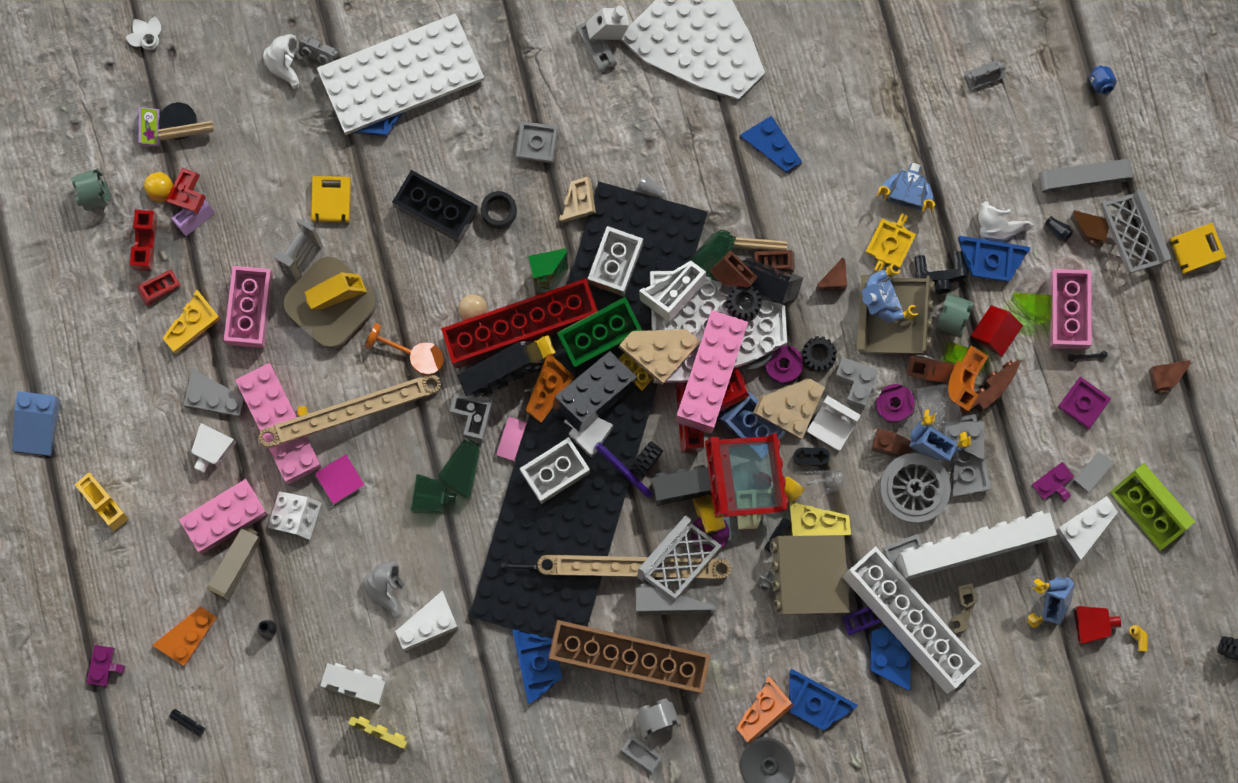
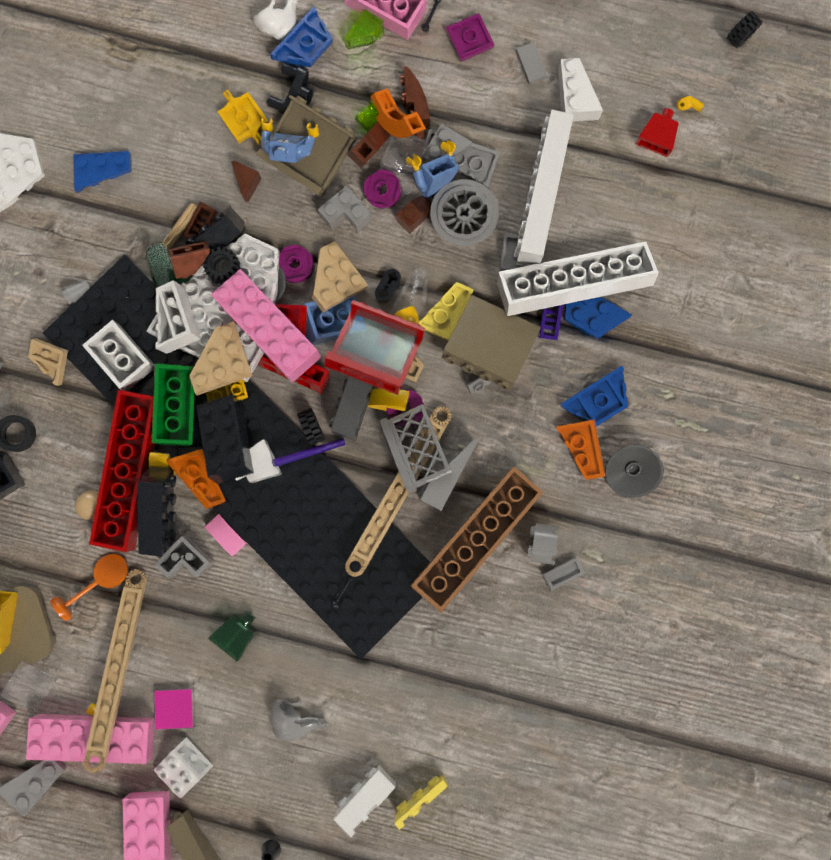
camera: 60 degrees left, 5 degrees up
white torso [191,423,236,473] -> none
white wedge [395,591,458,651] -> none
clear green slope [437,439,481,501] -> none
blue wing [512,630,563,704] -> none
white brick [520,437,590,504] -> none
green slope [528,248,569,295] -> none
black axle [764,518,791,553] -> none
black tyre [802,336,837,373] -> none
white bracket [807,395,861,451] -> none
medium blue torso [876,163,935,213] -> none
sand green brick [936,294,974,338] -> none
dark tan piece [950,583,977,634] -> none
red slope [970,305,1023,357] -> none
medium blue torso [1027,577,1075,628] -> none
magenta plate [1031,462,1074,502] -> none
lime slope [1110,463,1195,551] -> none

